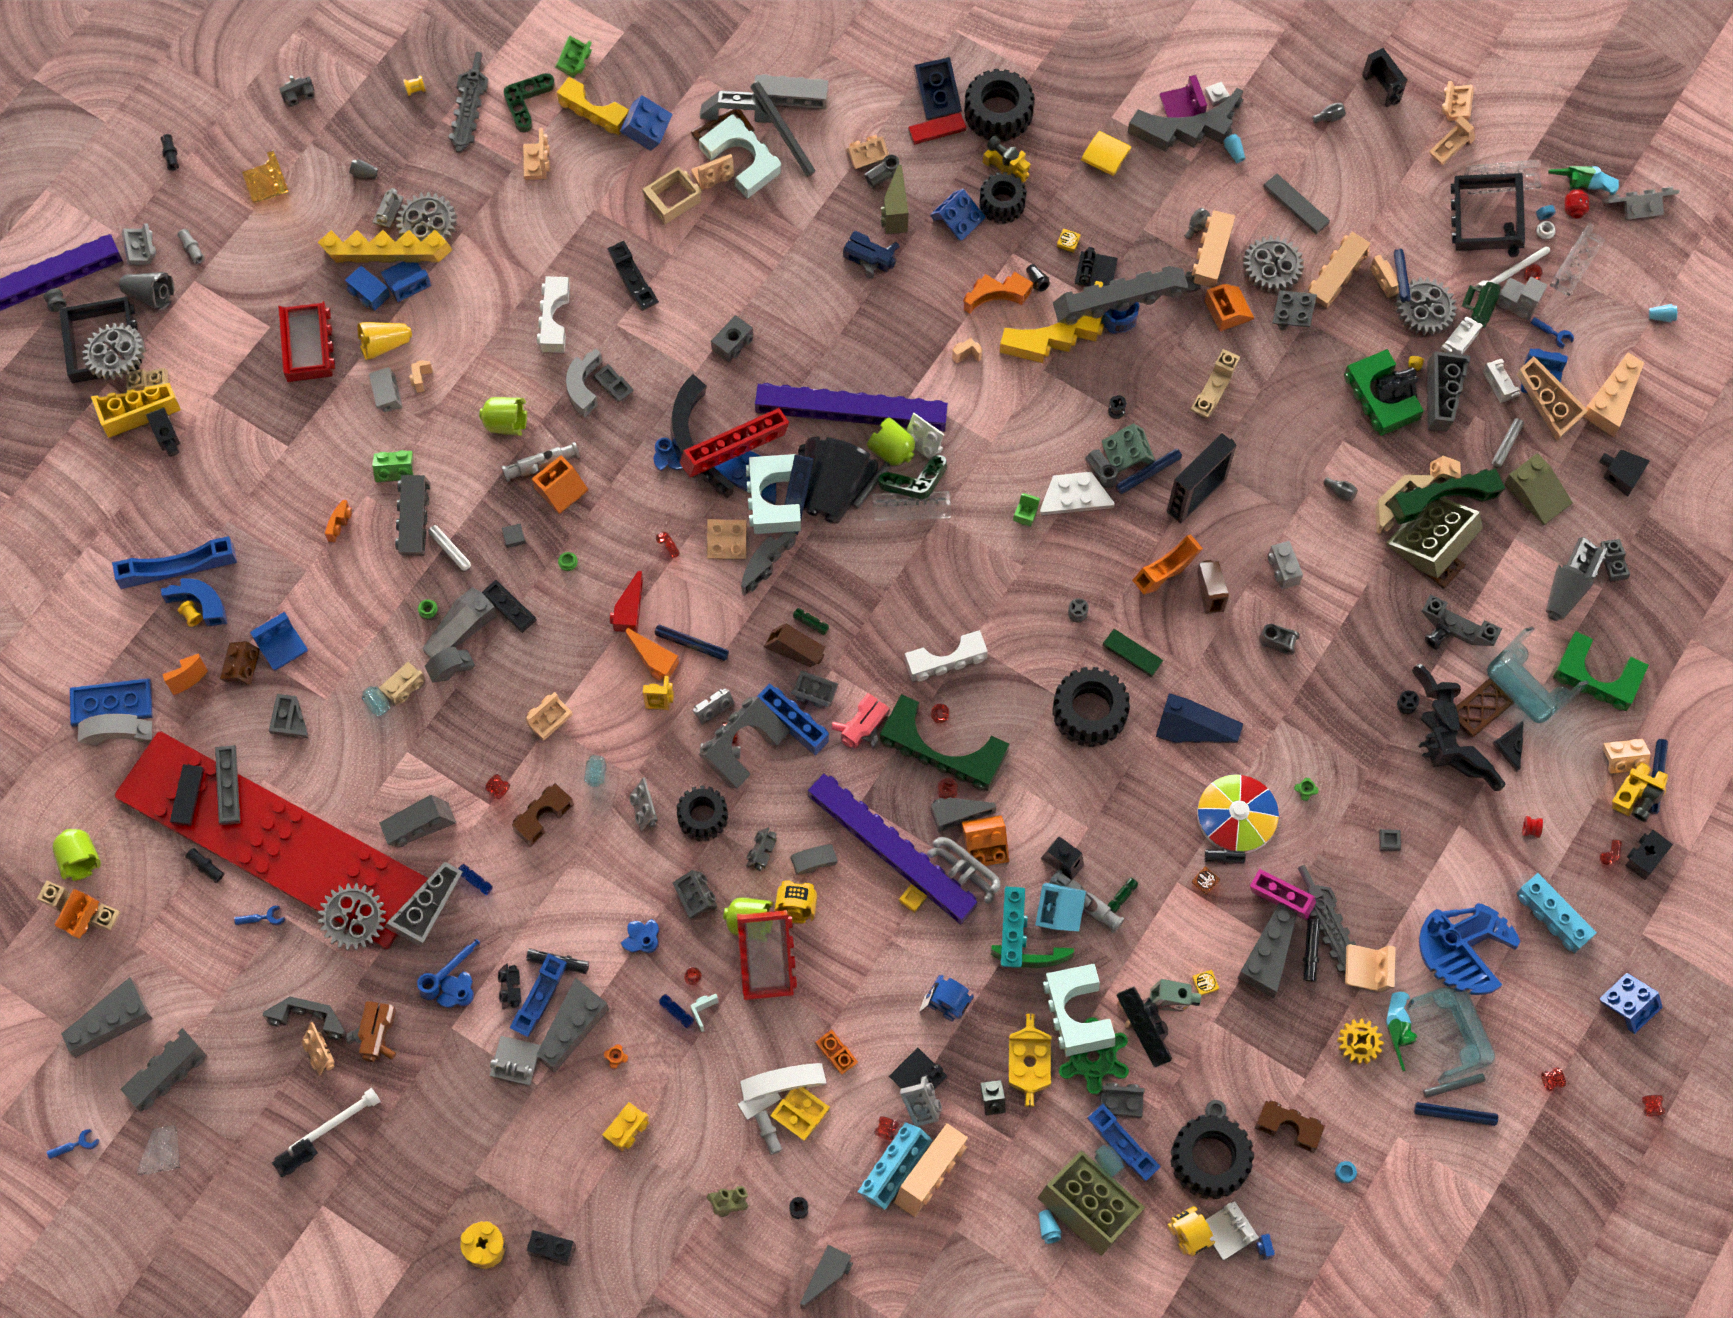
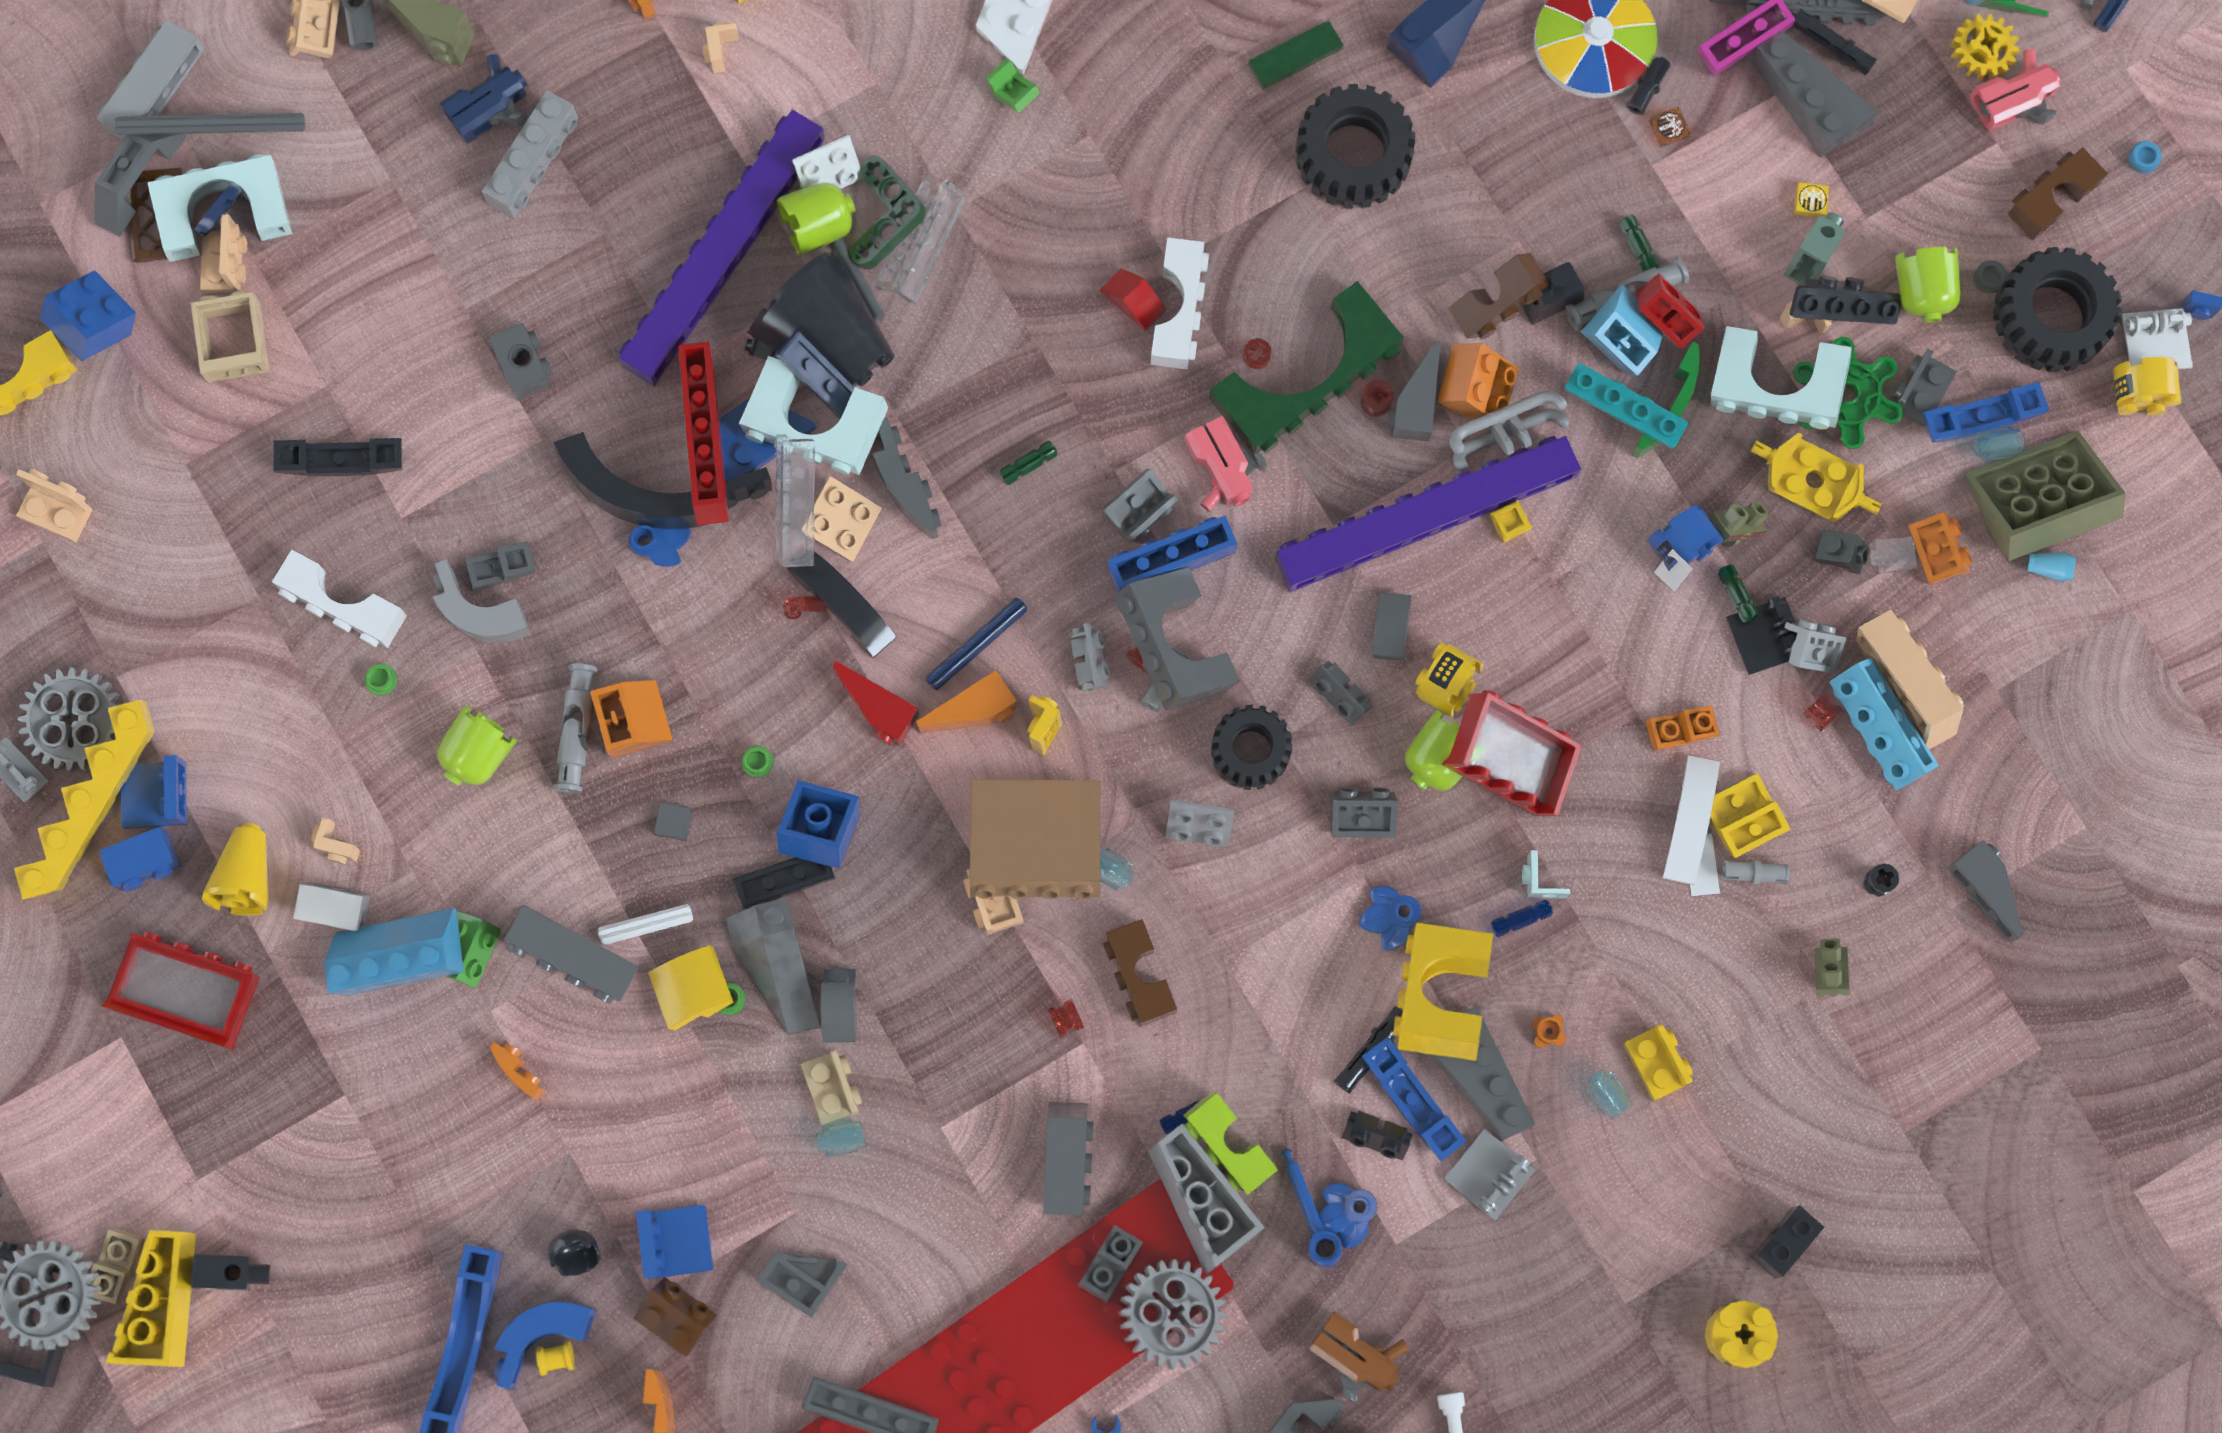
camera: 65 degrees left, 10 degrees up
clear red hinge [684,967,702,985] -> none
reddish brown slope [764,623,825,667] -> none
dark grey wheel [1068,598,1089,622] -> none
none -> dark blue tile [194,182,242,237]
none -> dark azure slope [324,908,464,996]
none -> bright green plate [364,664,397,696]
none -> light grey brick [482,90,578,219]
none -> black hair [548,1229,601,1276]
none -> yellow slope [648,945,733,1031]
none -> clear fence [775,434,815,567]
none -> blue brick [777,780,860,869]
none -> black slope [787,548,896,658]
none -> medium nougat panel [969,780,1101,900]
none -> dark grey slope [1078,1225,1143,1303]
none -> red slope [1100,268,1166,332]
none -> lime arch [1183,1090,1278,1195]
none -> yellow arch [1393,923,1493,1061]
none -> reddish brown arch [1448,253,1550,340]
none -> clear light blue brick [1586,1069,1633,1120]
none -> red brick [1636,273,1704,349]
none -> olive hips [1709,501,1769,547]
none -> dark green axle [1718,564,1758,623]
none -> clear bracket [1869,536,1917,574]
none -> lime cylinder [1895,247,1960,323]
none -> orange bracket [1908,512,1973,585]
none -> coral piece [1970,49,2061,132]

